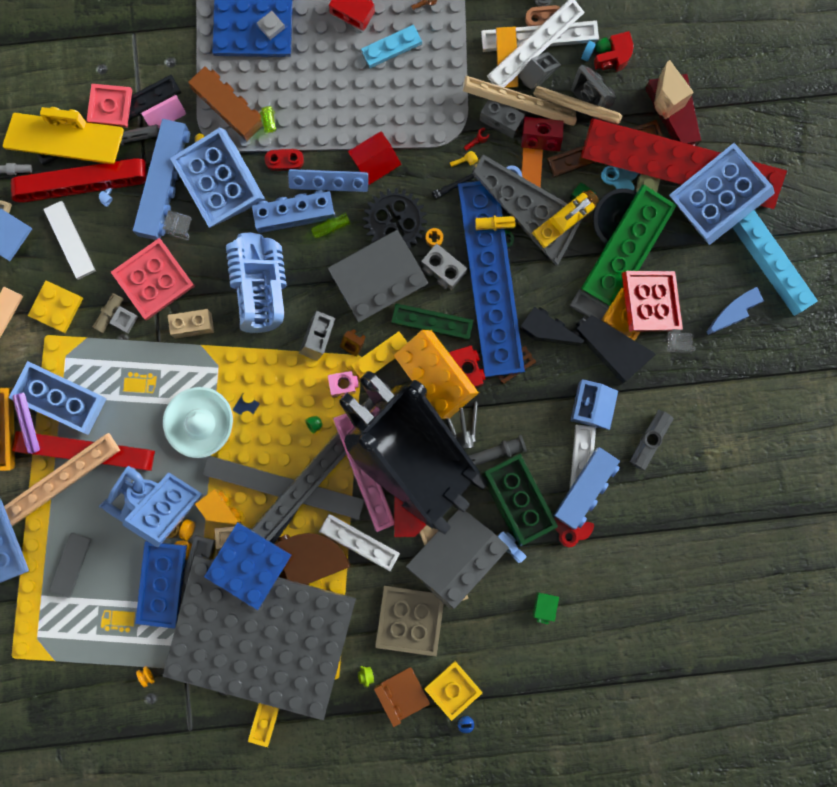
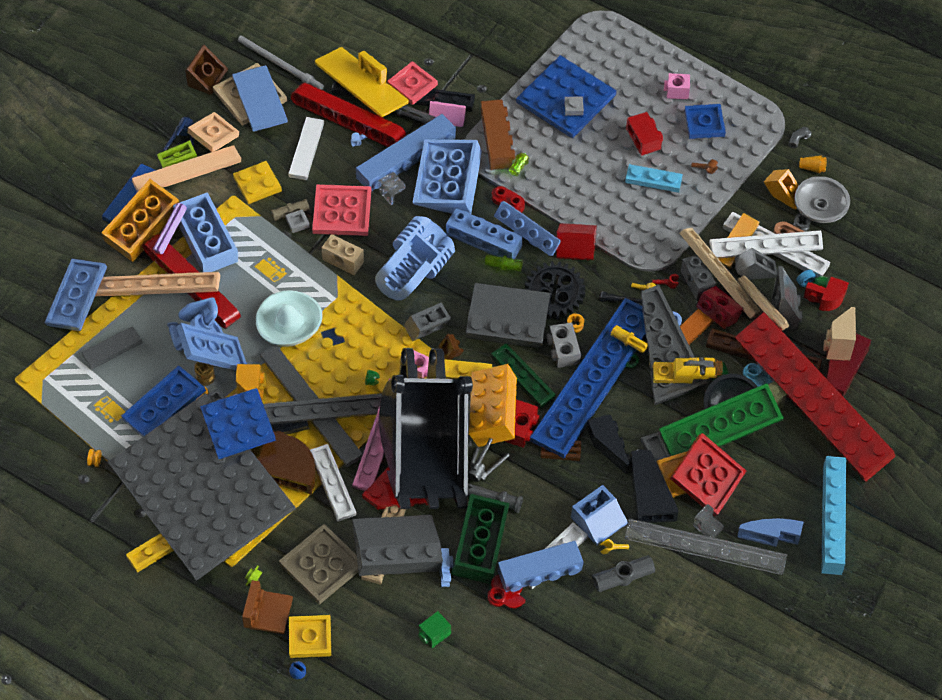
camera: 40 degrees right, 25 degrees down
light orange tile [179,519,196,541] -> none
light blue slope [669,143,775,245] -> none
none -> yellow hand [599,539,629,554]
none -> clear tile [625,519,787,575]

